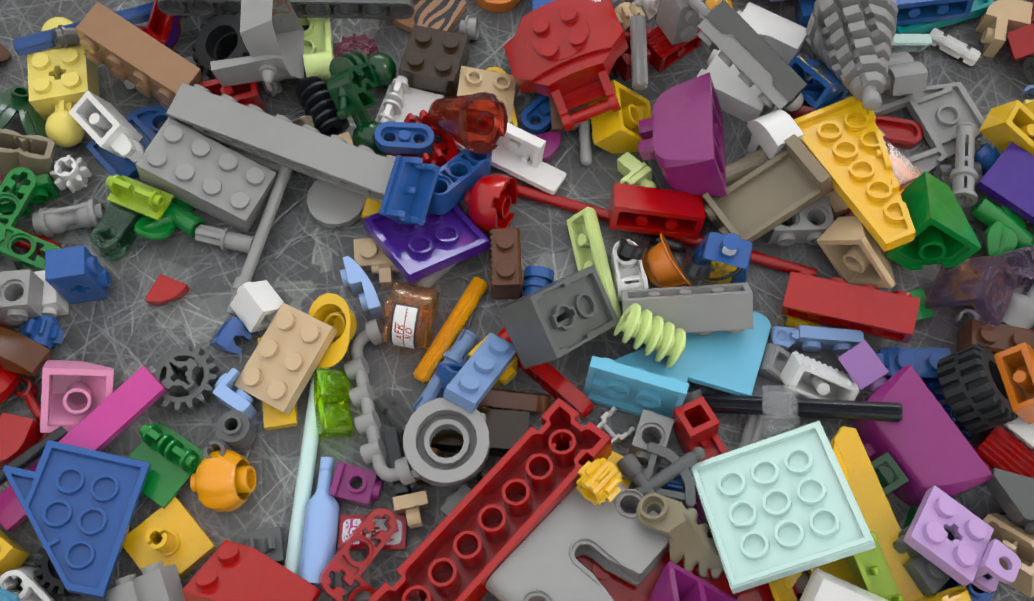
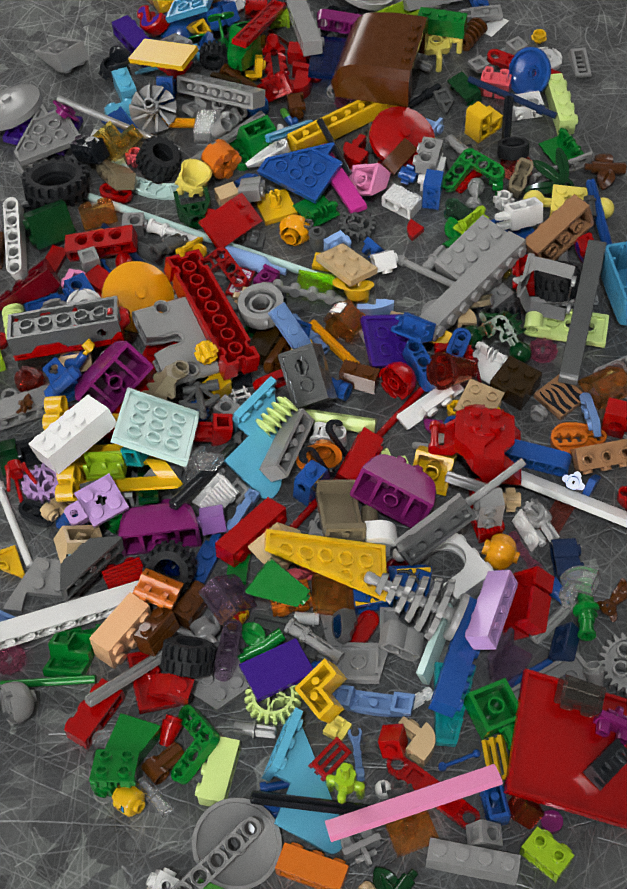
camera: 115 degrees right, 10 degrees down
none -> dark grey rock [332,608,358,644]
none -> medium blue slope [332,685,416,717]
none -> white brick [382,183,422,220]

